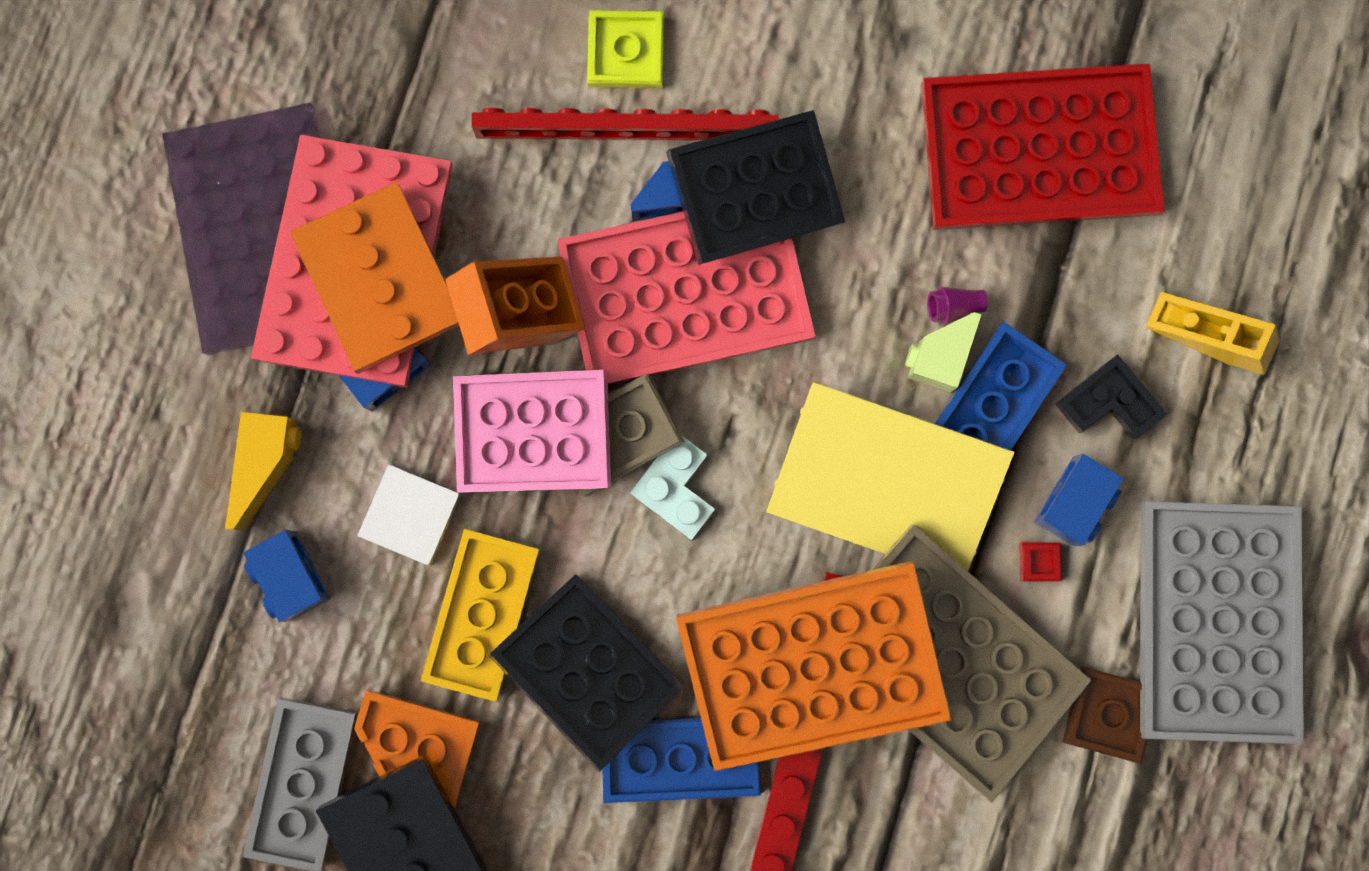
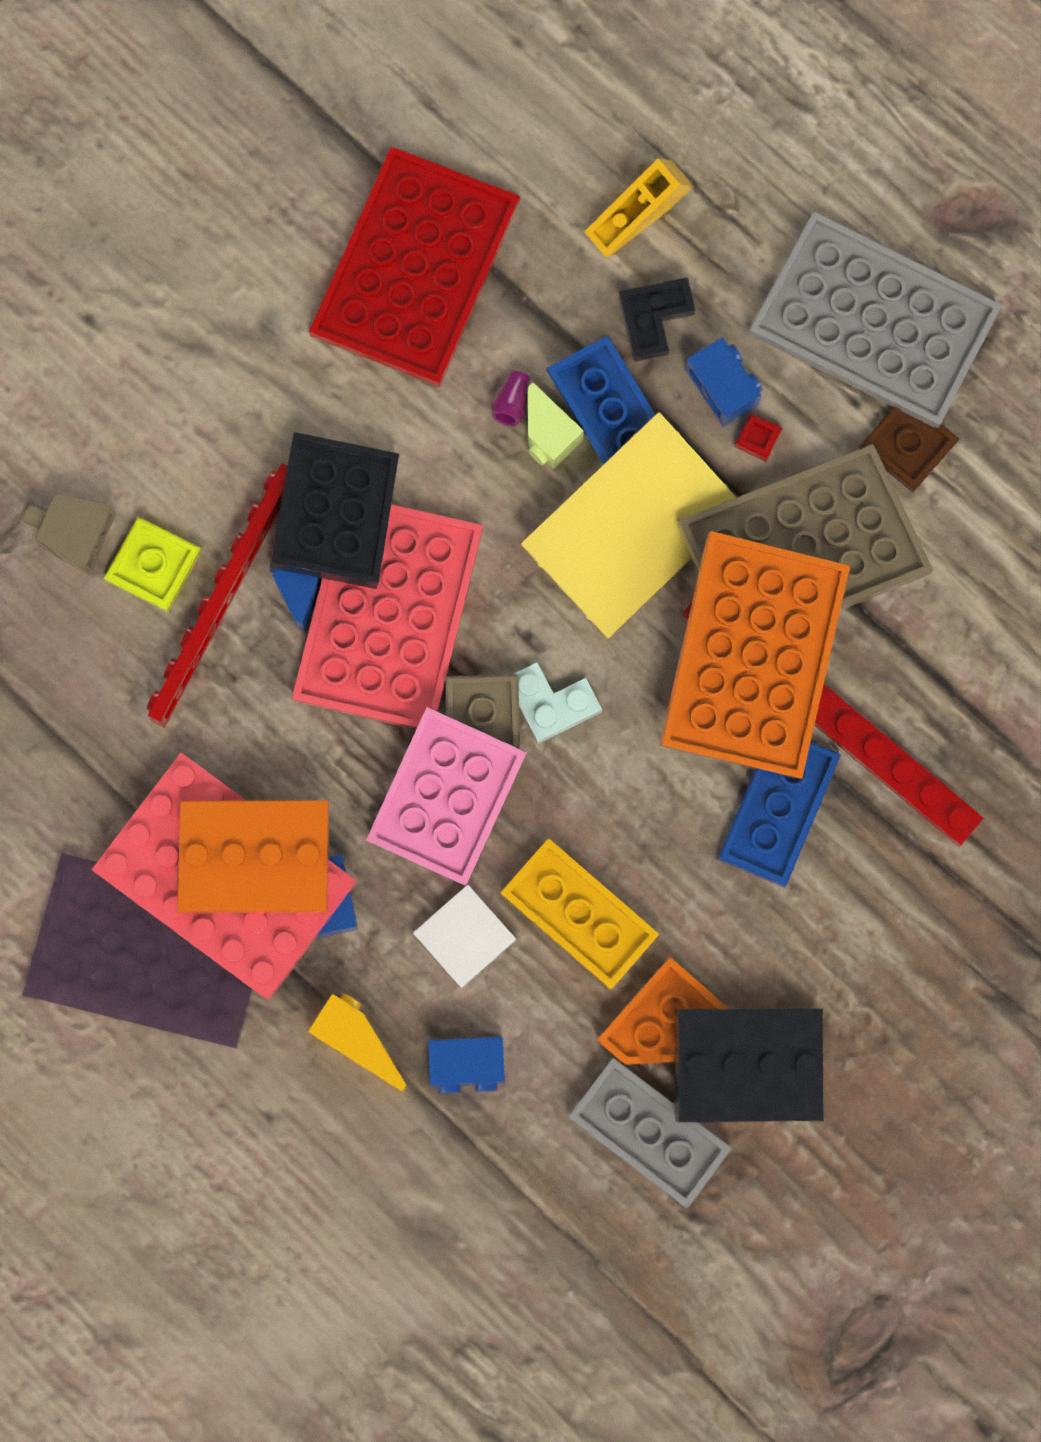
camera: 65 degrees left, 5 degrees down
orange brick [445,256,585,355] -> none
black plate [489,574,685,772] -> none

